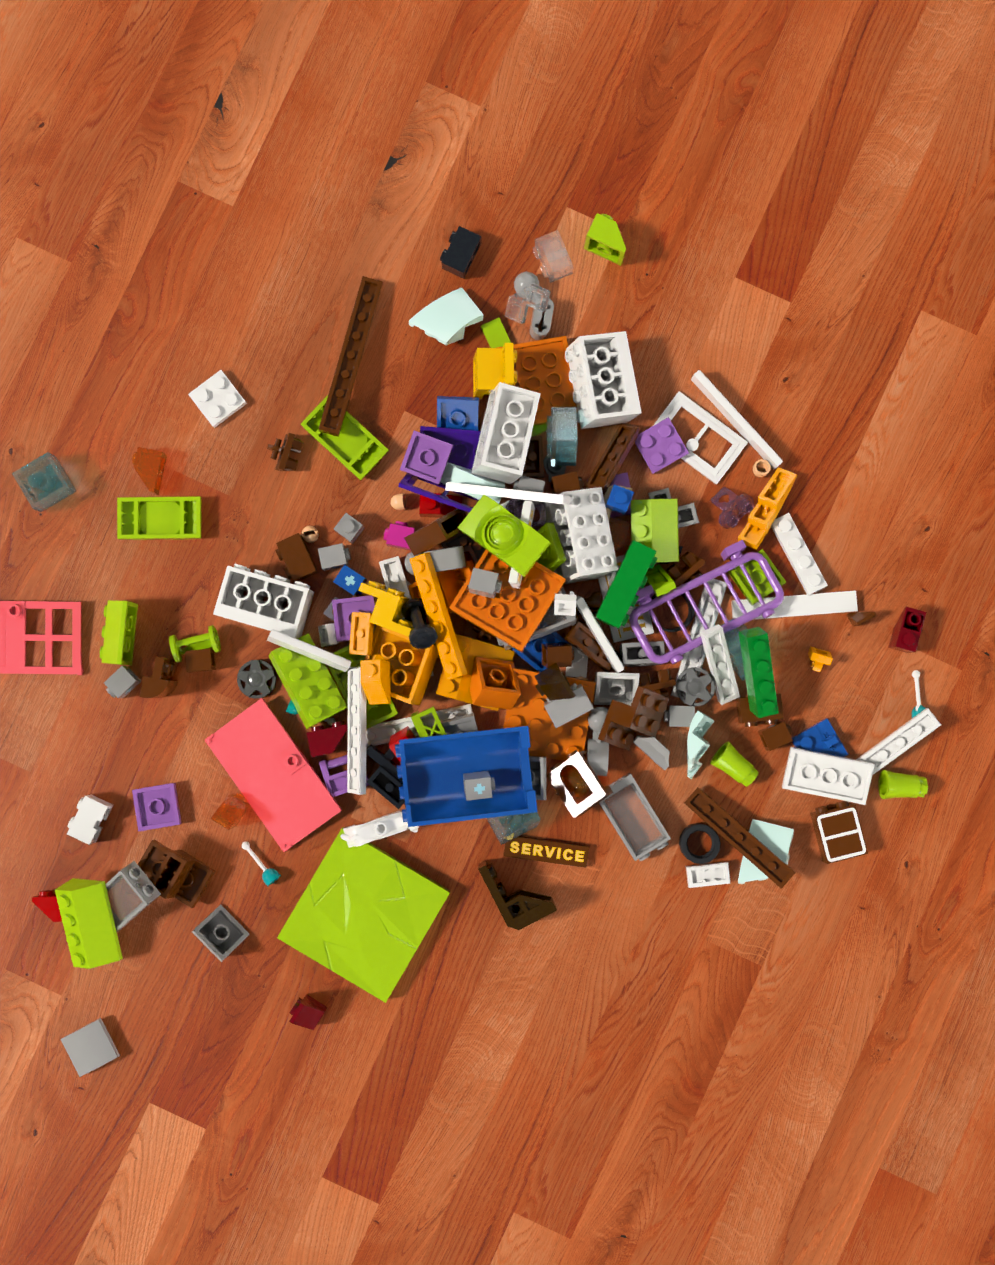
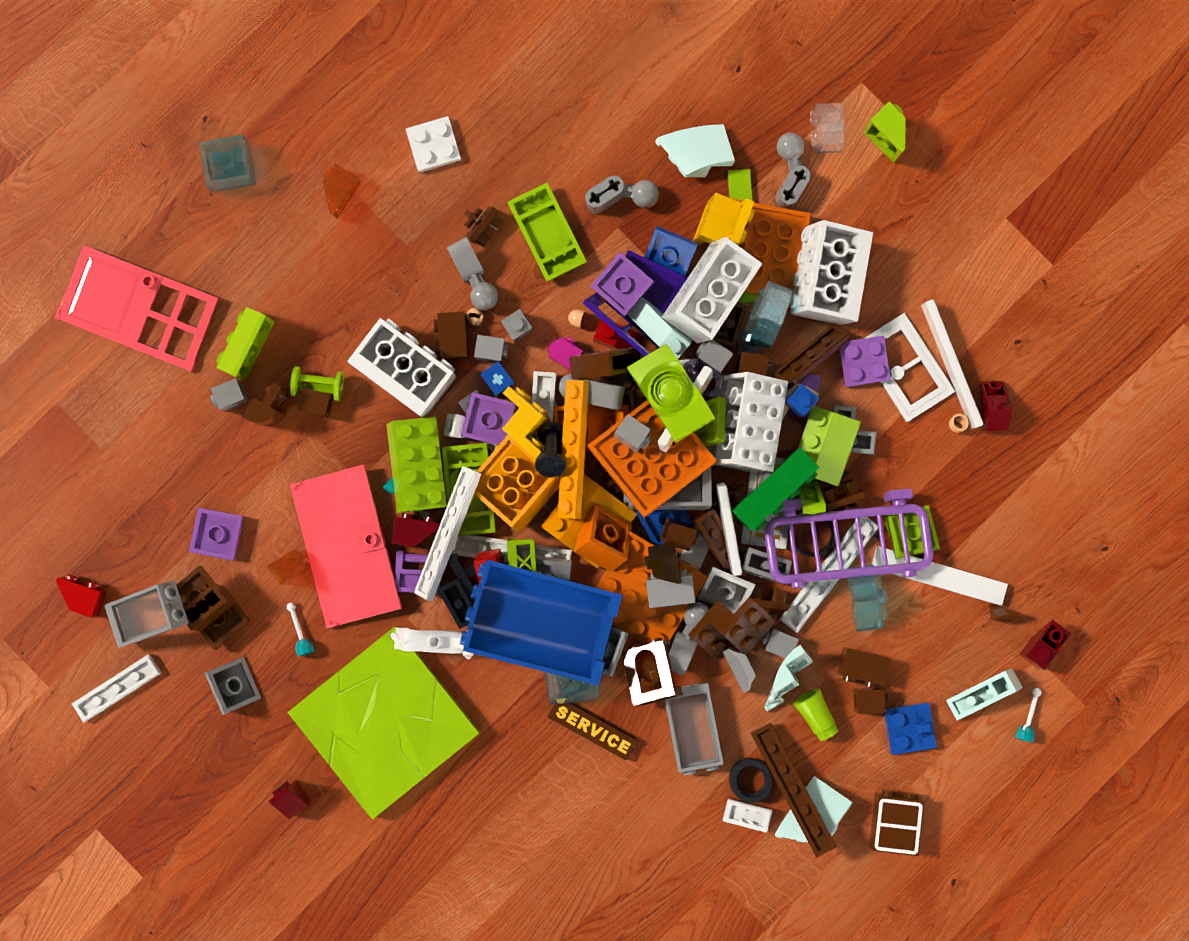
camera: 20 degrees right, 0 degrees up
lime slope [55,878,123,969] -> none
light grey slope [61,1018,120,1077] -> none
white brick [67,795,113,845] -> none
lime slope [117,497,201,540] -> none
dark grey wheel [237,660,277,699] -> none
white tile [267,629,351,672] -> none
reddish brown plate [318,276,383,437] -> none
light orange plate [349,612,374,656] -> none
light orange slope [361,659,391,705] -> none
black brick [440,226,482,279] -> none
white tile [445,482,571,505] -> none
light grey brick [463,771,495,801] -> none
dark brown bracket [478,860,557,930] -> none
clear tile [505,284,551,324] -> none
white tile [554,591,576,616] -> none
dark grey wheel [676,667,716,706] -> none
white plate [700,624,740,705] -> none
bracket [710,487,754,529] -> none
light orange slope [738,467,797,550] -> none
green brick [738,627,779,718] -> none
white plate [771,513,828,596] -> none
white tile [782,747,875,805] -> none
light orange tile [808,646,833,672] -> none
white tile [856,708,941,774] -> none
lime plant [878,770,928,799] -> none
none -> white tile [72,654,162,723]
none -> light grey beam [446,237,498,310]
none -> light grey beam [585,176,659,214]
none -> light aqua slope [946,667,1023,720]
none -> dark red slope [980,380,1013,431]

